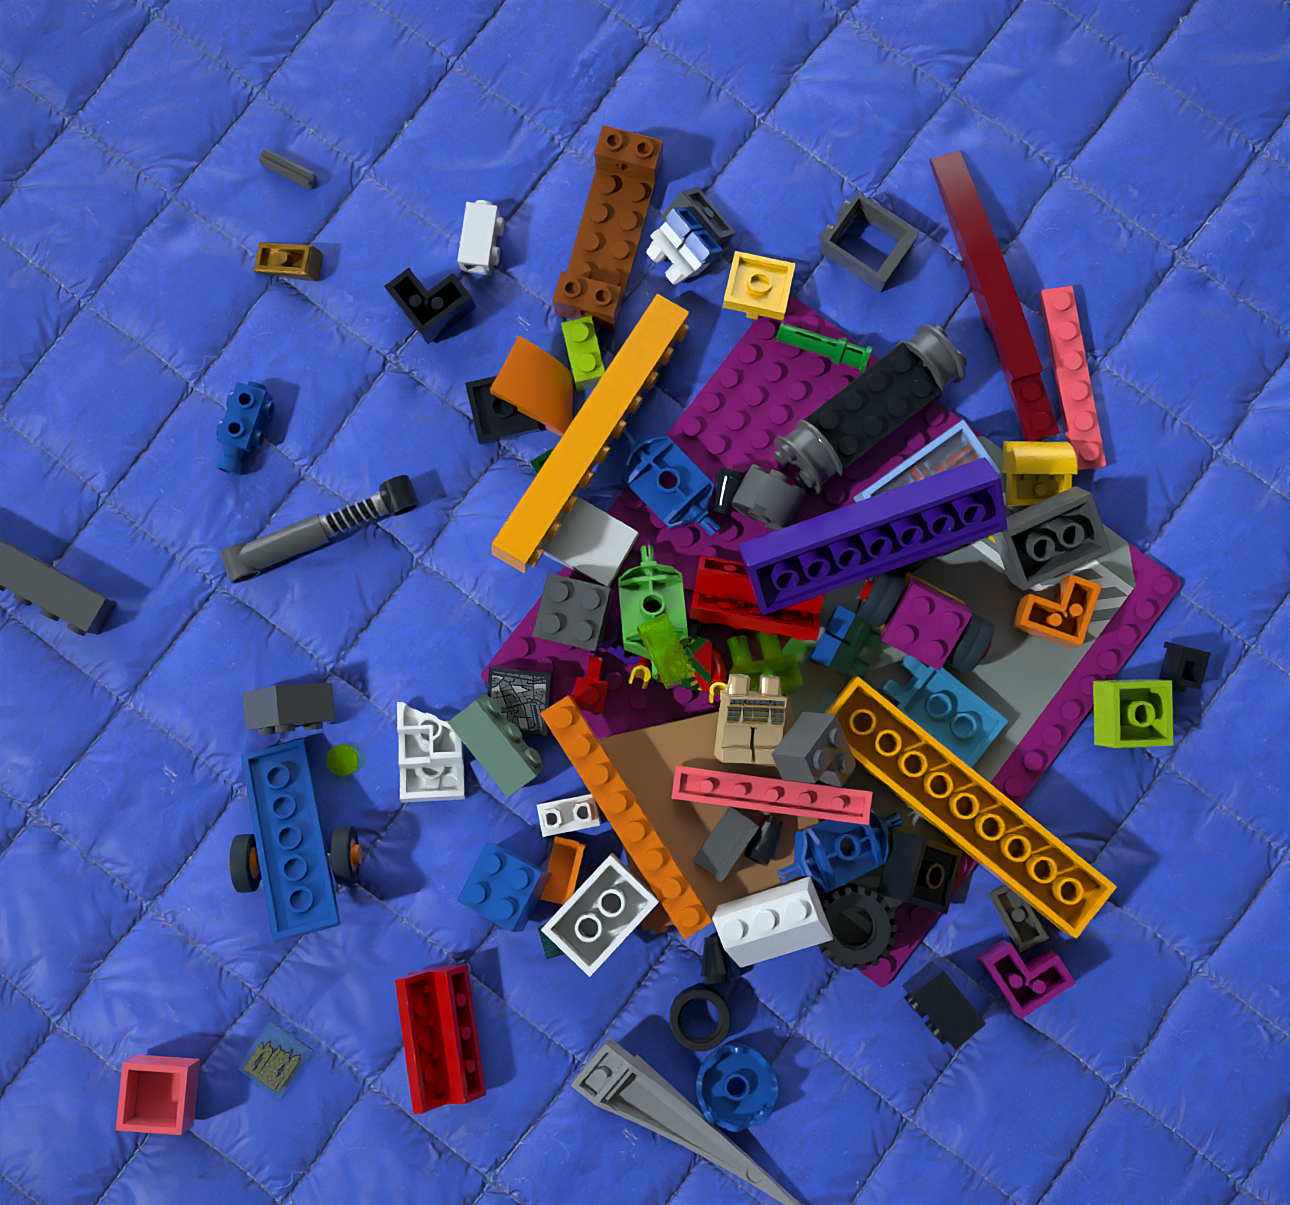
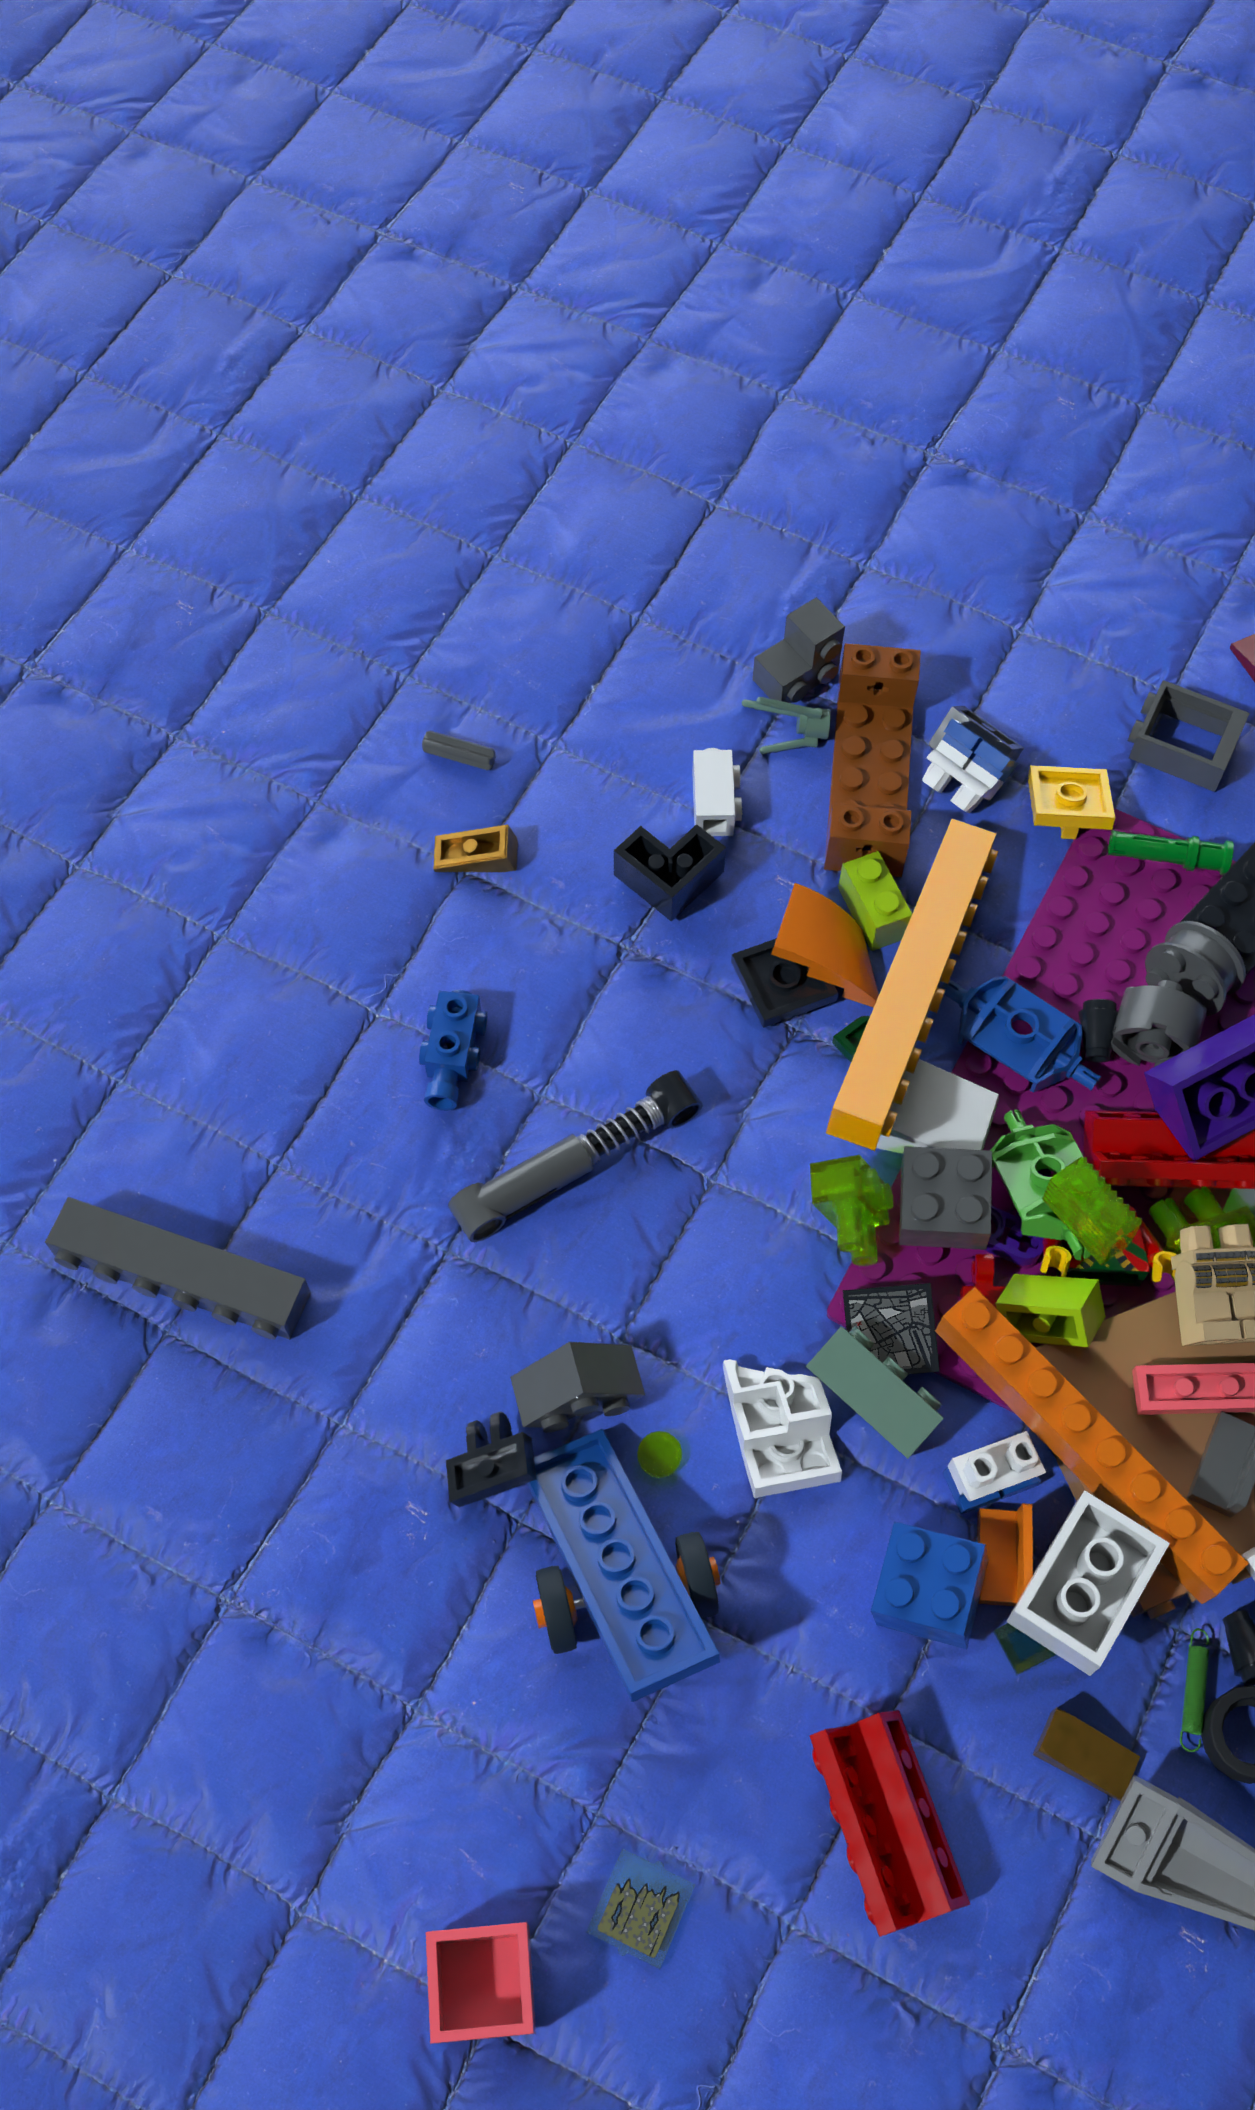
camera: 15 degrees left, 20 degrees down
none -> black hinge [446,1411,537,1507]
none -> sand green plant [741,697,830,754]
none -> dark grey brick [752,597,845,703]
none -> clear neon green brick [810,1155,893,1266]
none -> lime brick [996,1274,1106,1347]
none -> pearl gold slope [1033,1707,1140,1801]
none -> bright green piece [1180,1628,1210,1752]

